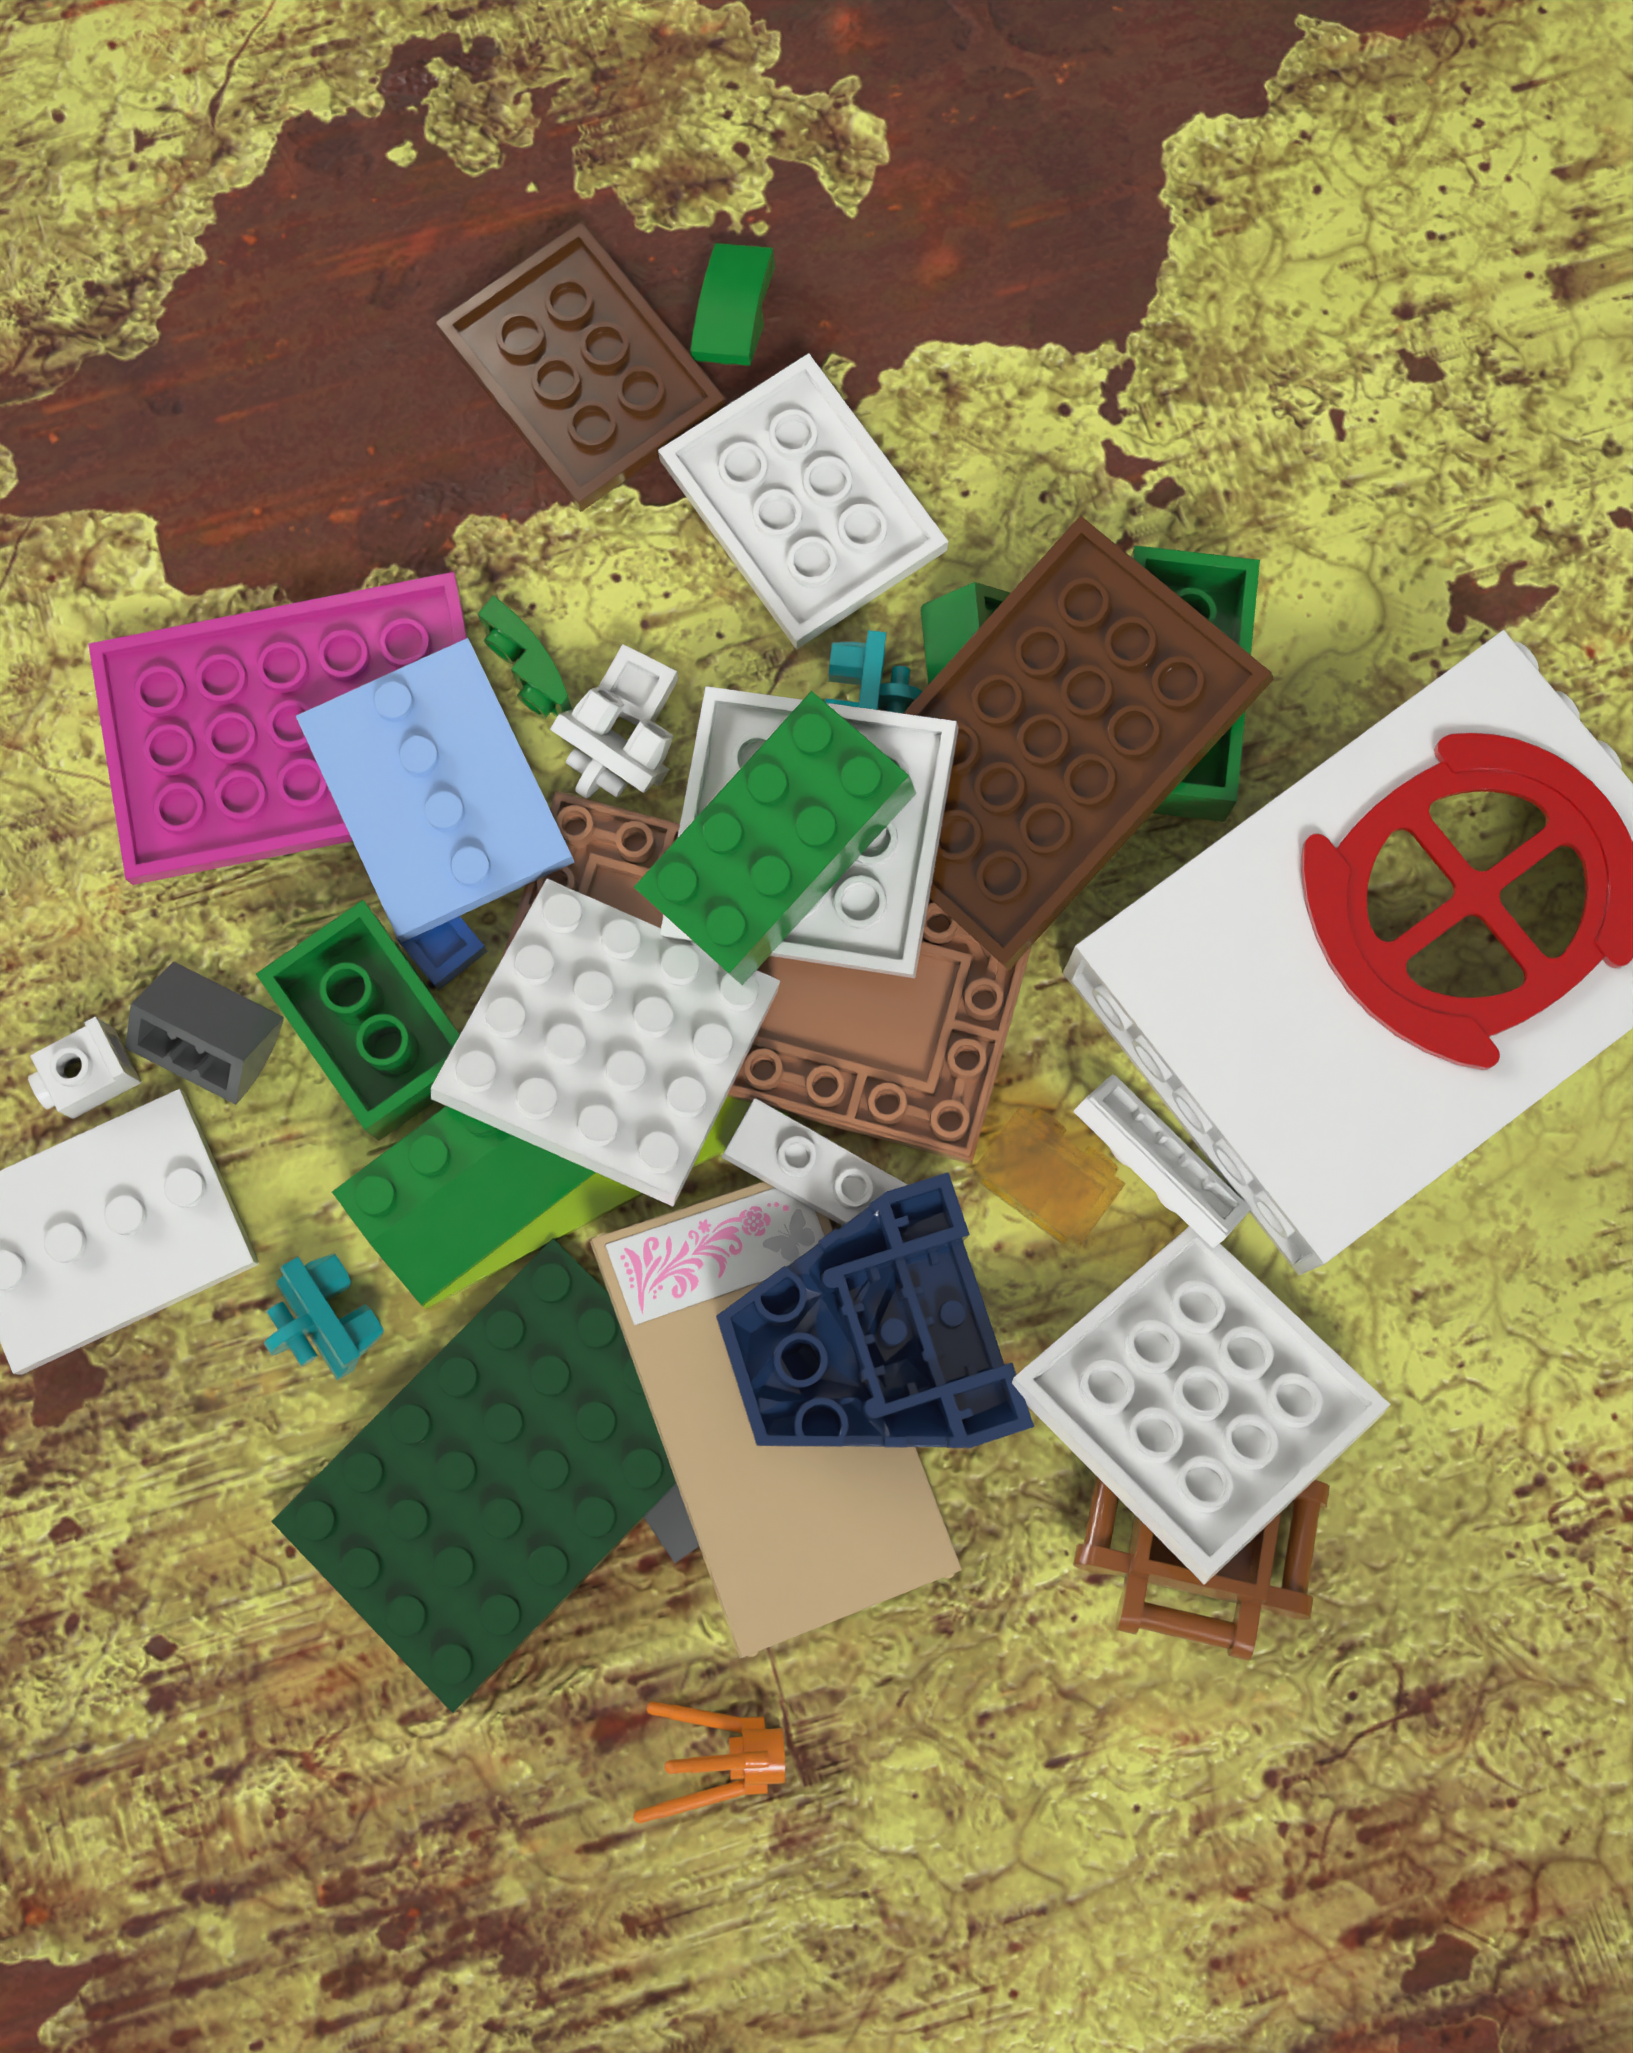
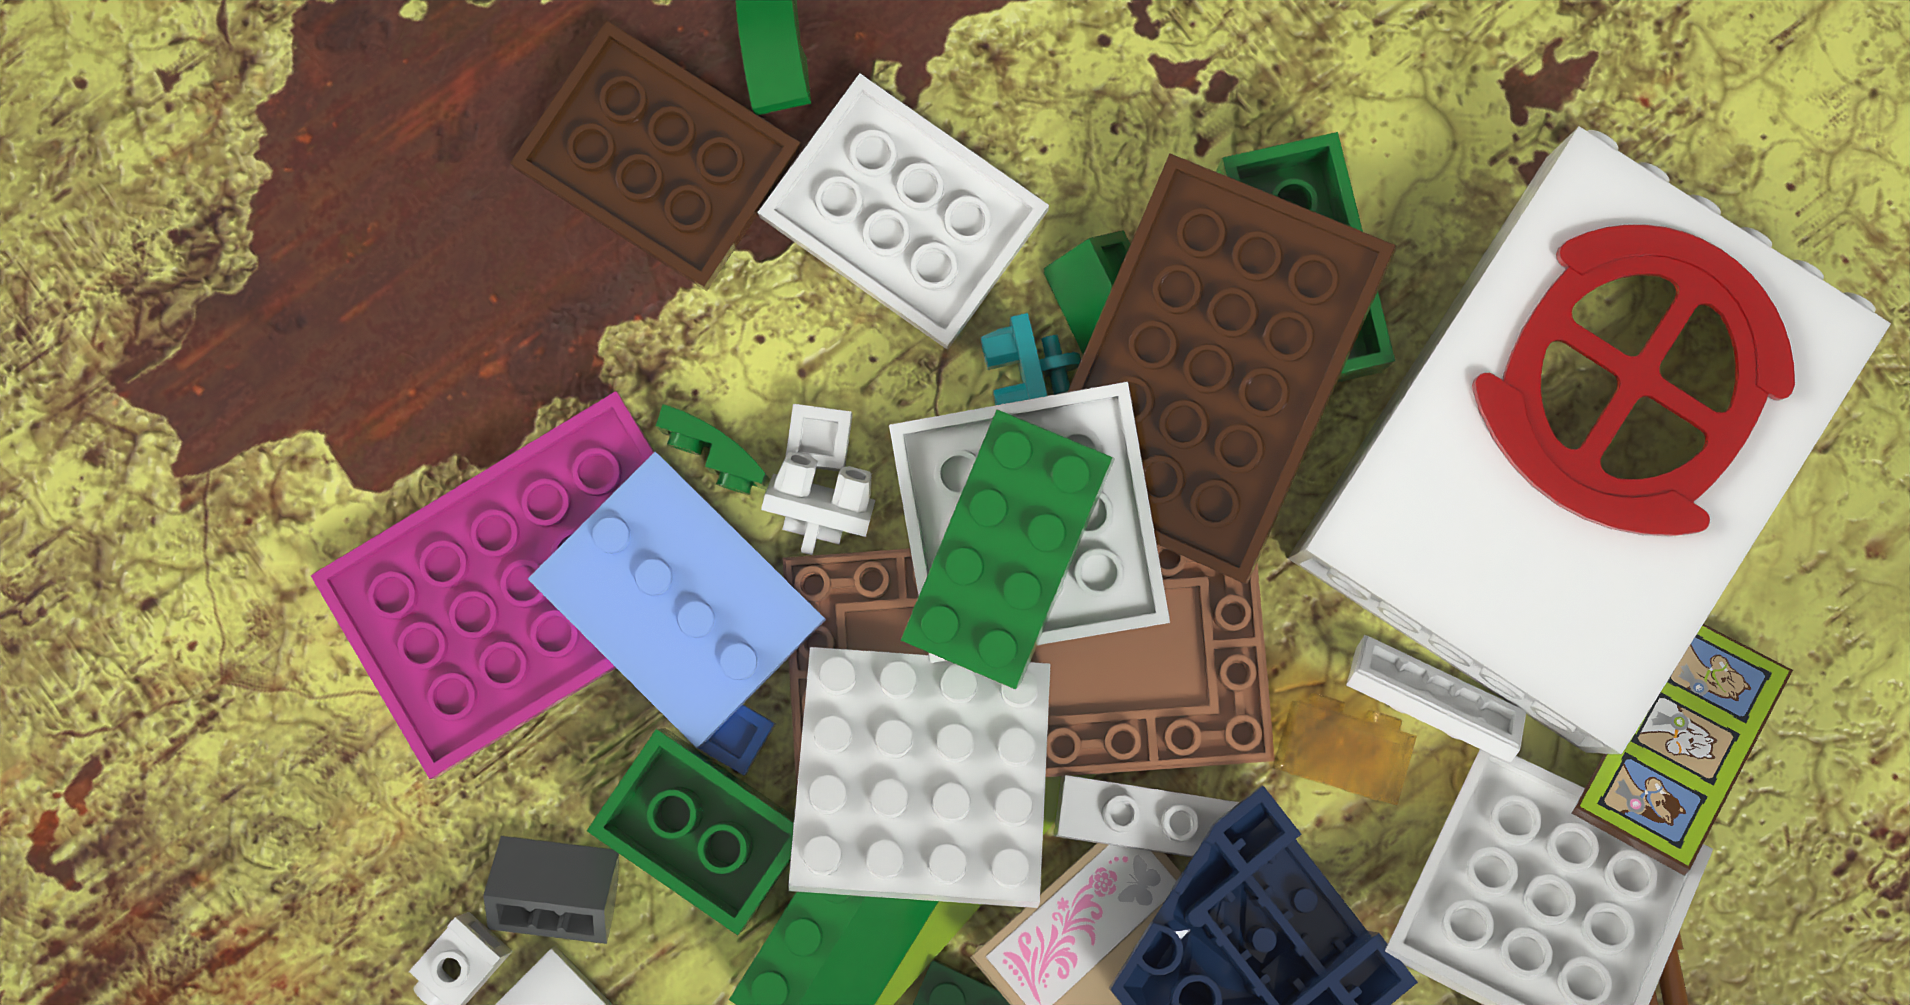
camera: 20 degrees left, 5 degrees up
none -> tile [1571,624,1793,876]

